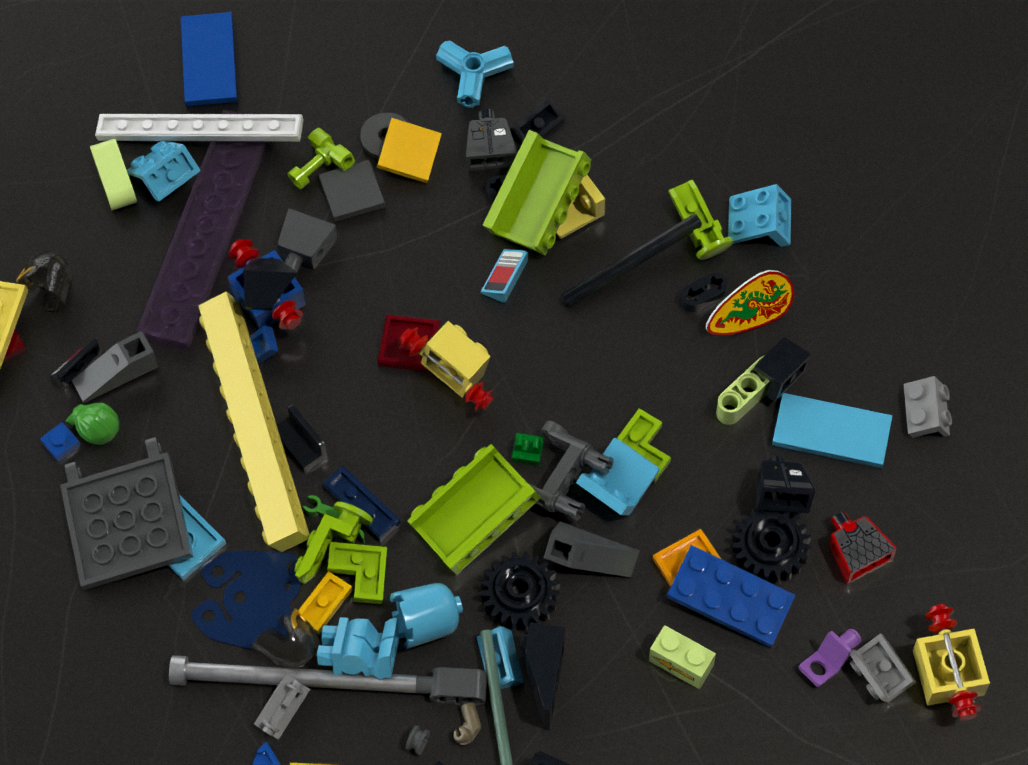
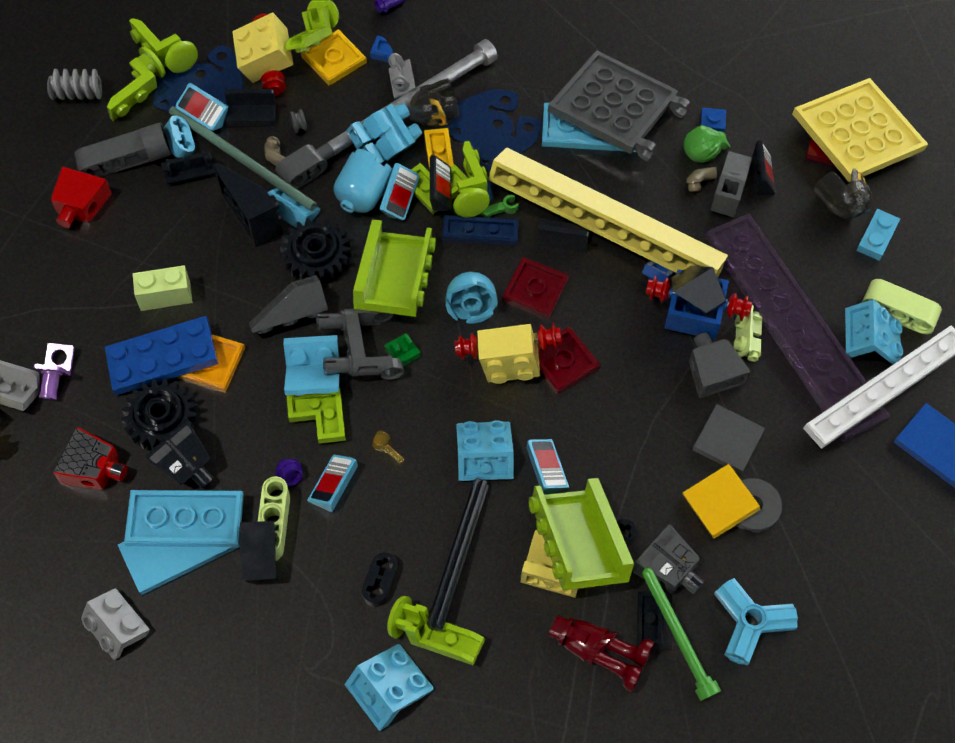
camera: 135 degrees right, 0 degrees up
lime bar [287,128,355,189] -> none
shield [706,270,794,335] -> none
none -> medium azure tile [124,490,244,547]
none -> dark purple plate [275,459,303,486]
none -> slope [307,454,358,512]
none -> clear yellow hand [372,430,405,464]
none -> slope [380,163,419,221]
none -> slope [430,155,452,211]
none -> medium azure cylinder [445,272,498,324]
none -> medium azure bracket [456,420,514,481]
none -> dark red tile [502,257,569,320]
none -> dark red piece [548,615,655,693]
none -> bright green piece [642,568,721,701]
none -> dark tan arm [686,167,717,192]
none -> yellowish green hinge [734,305,762,362]
none -> medium azure piece [856,209,900,261]

